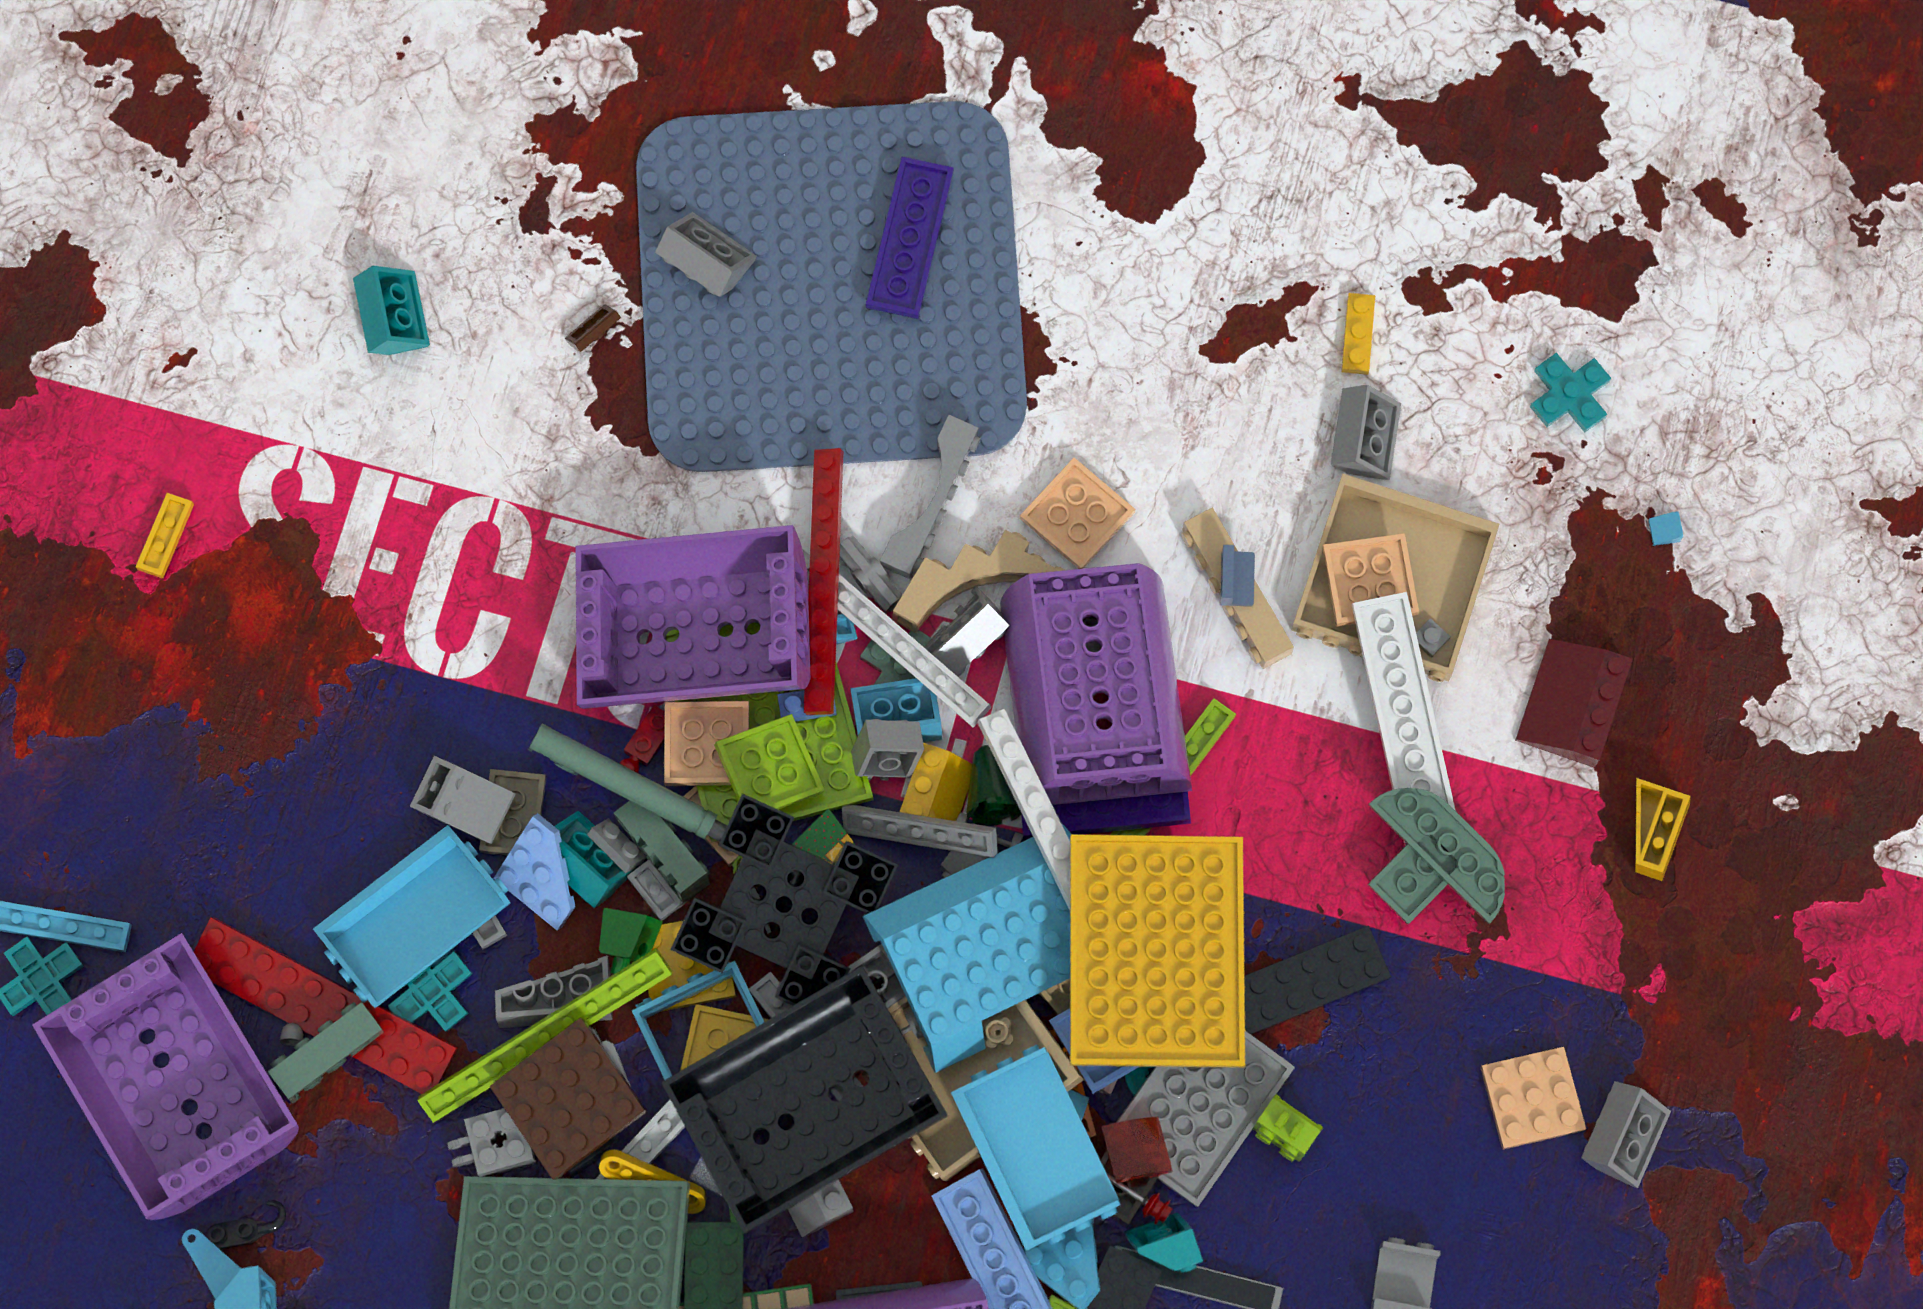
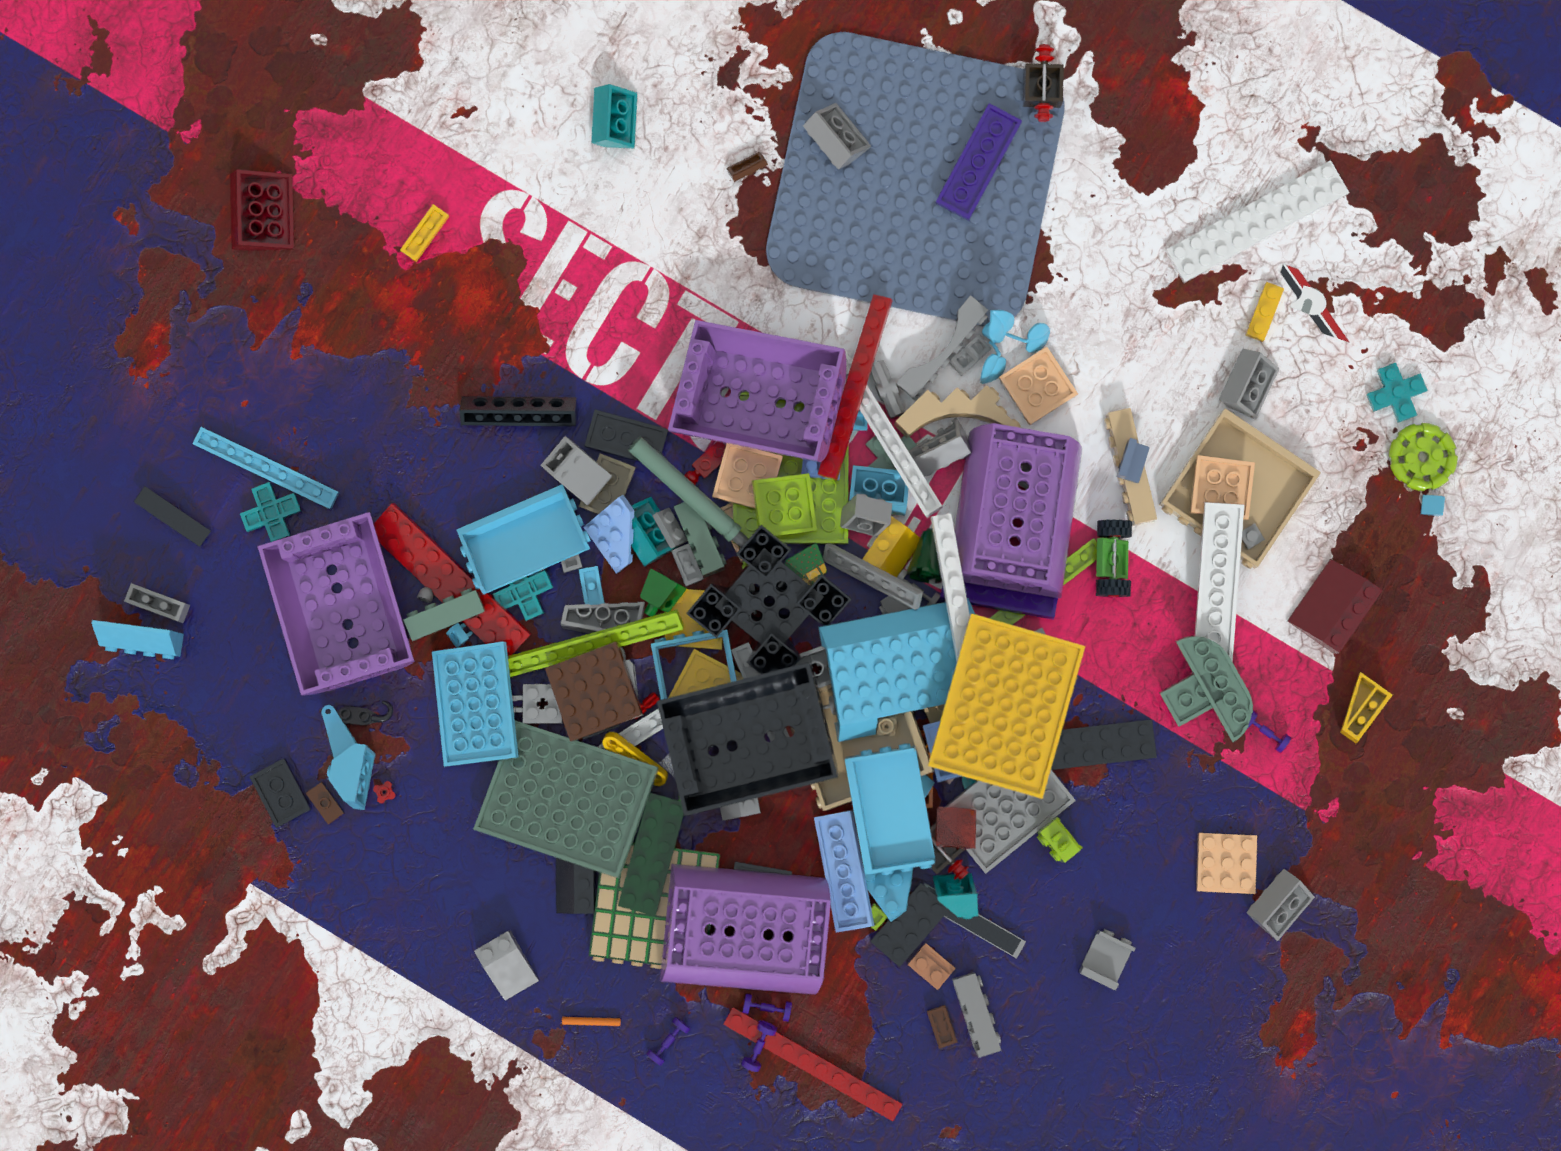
camera: 15 degrees right, 10 degrees up
none -> medium azure plate [432,642,519,767]
none -> medium azure tile [446,623,472,648]
none -> black brick [460,396,577,426]
none -> medium azure plate [579,566,604,605]
none -> black plate [585,410,668,462]
none -> red piece [634,692,660,719]
none -> light grey slope [949,335,992,376]
none -> medium azure plant [980,310,1050,384]
none -> dark brown brick [1023,44,1064,122]
none -> plate [1096,519,1132,597]
none -> white plate [1165,160,1349,283]
none -> dark purple wheel [1247,710,1291,753]
none -> sticker [1280,264,1349,342]
none -> lime plate [1389,423,1458,491]

